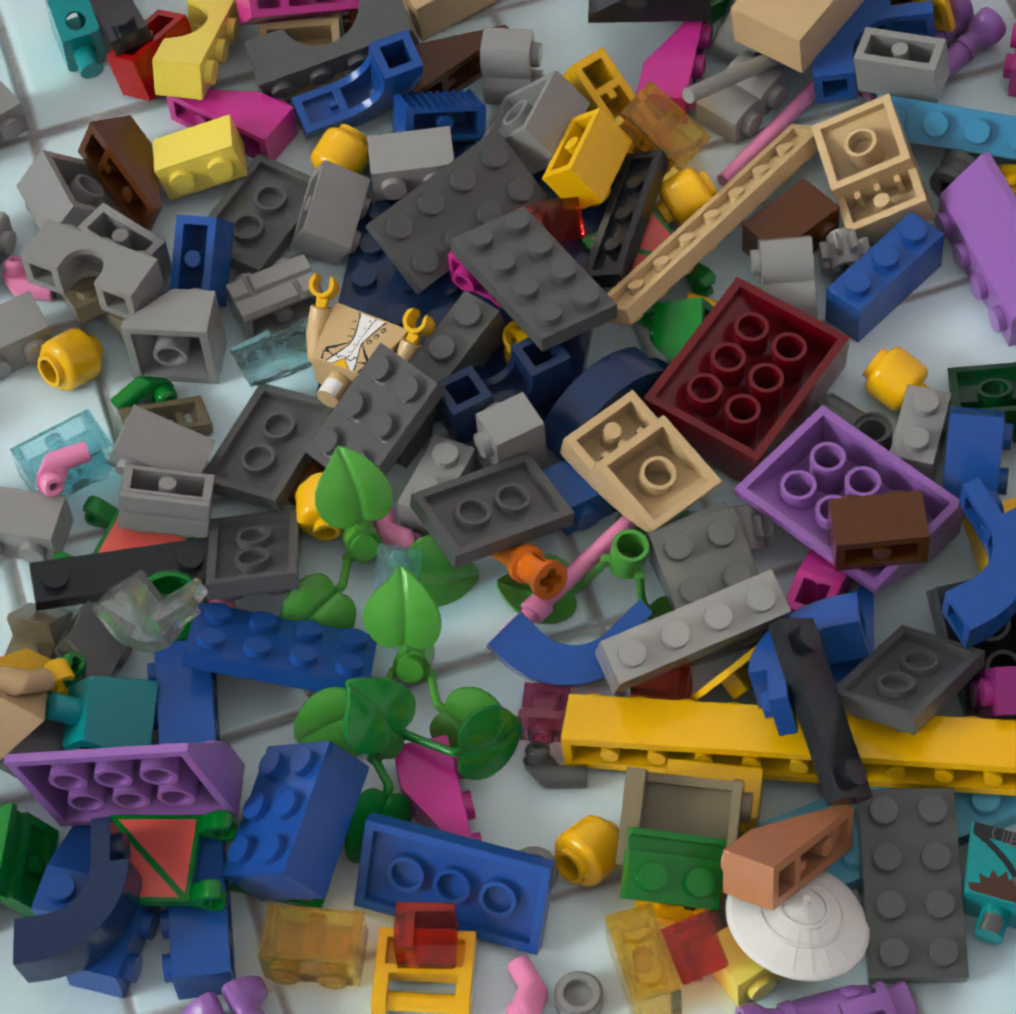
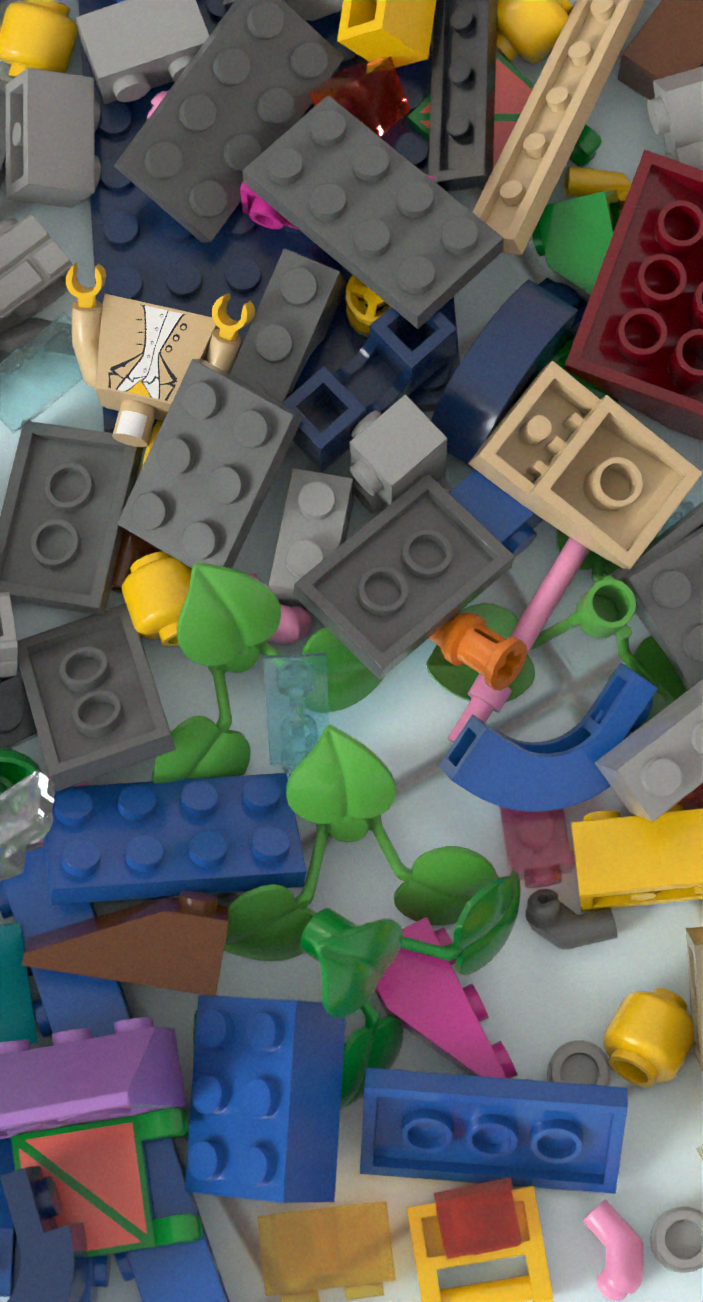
camera: 15 degrees left, 20 degrees up
none -> reddish brown slope [22,891,229,997]

